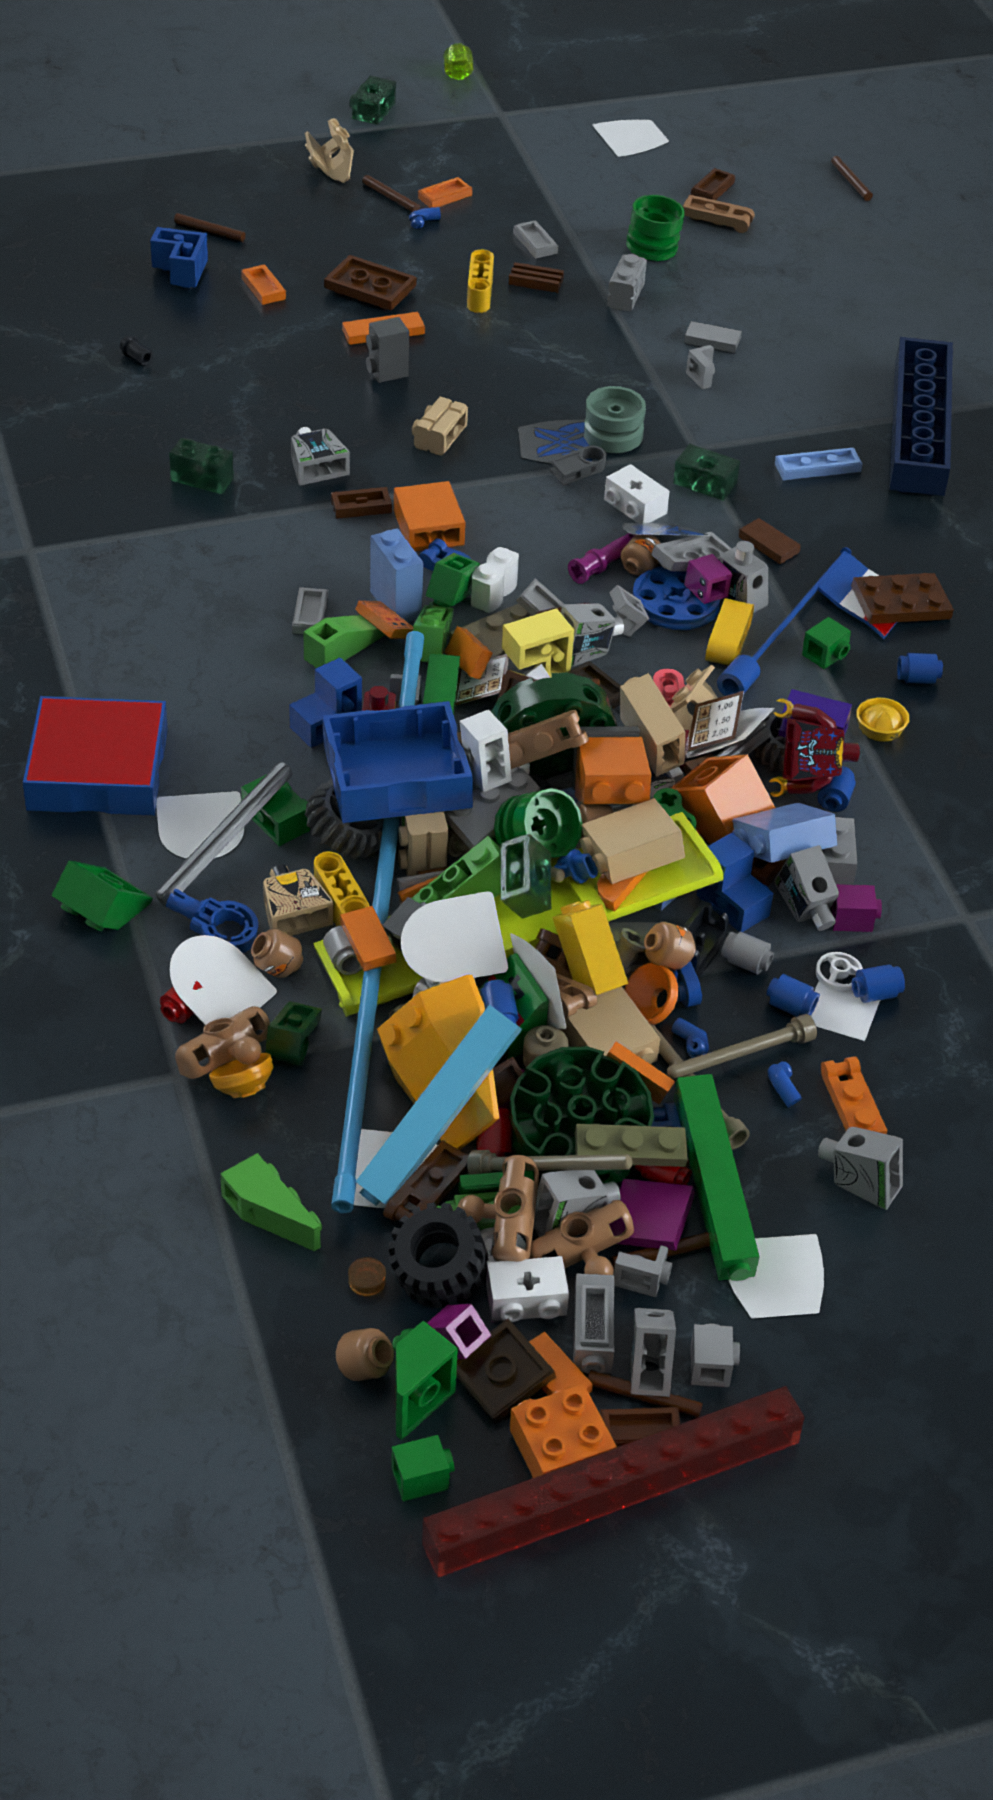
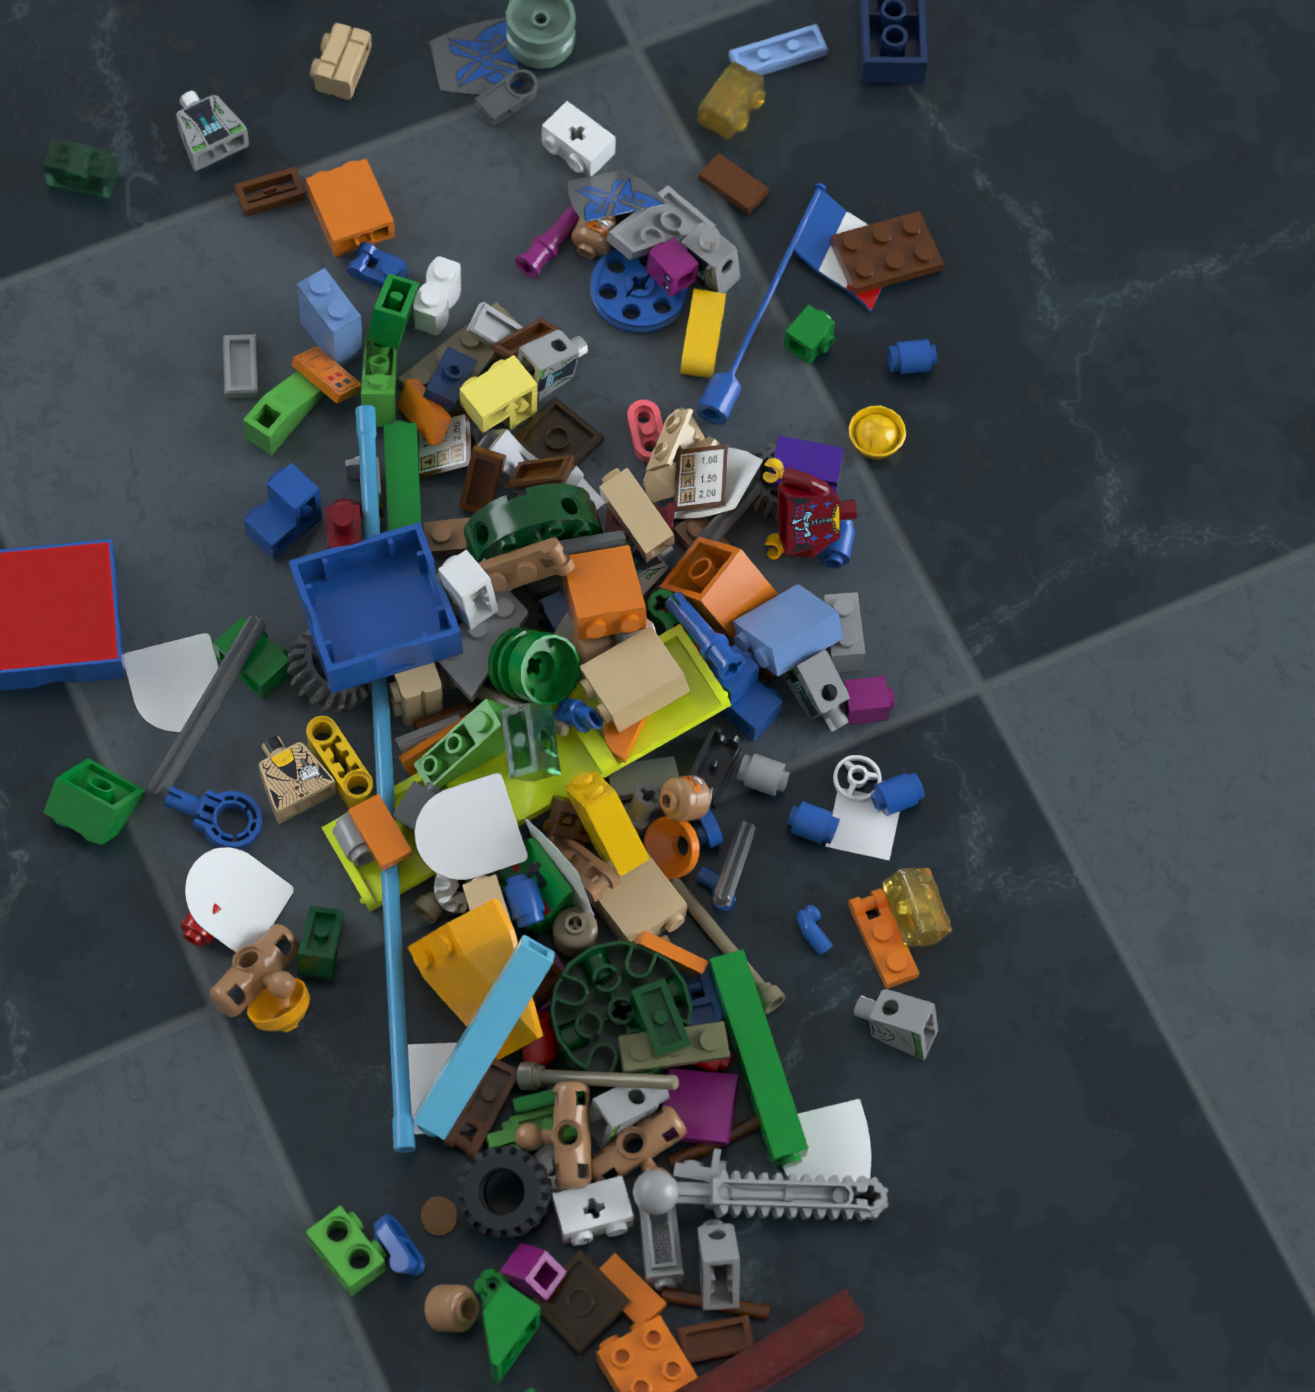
camera: 10 degrees left, 20 degrees up
bright green slope [220,1153,322,1251] -> none
medium nougat head [251,928,303,978] -> none
light grey bracket [609,585,649,637] -> none
dark tan piece [667,1014,817,1079] -> none
clear green brick [673,444,740,501] -> none
light grey brick [691,1323,740,1387] -> none
none -> bright green brick [306,1205,386,1297]
none -> blue plate [373,1214,425,1276]
none -> dark blue plate [423,347,477,410]
none -> dark green plate [629,978,691,1059]
none -> light grey gear [633,1169,889,1221]
none -> blue pin [665,592,746,680]
none -> clear yellow brick [698,61,766,139]
none -> dark grey axle [713,821,756,908]
none -> clear yellow brick [882,868,952,947]

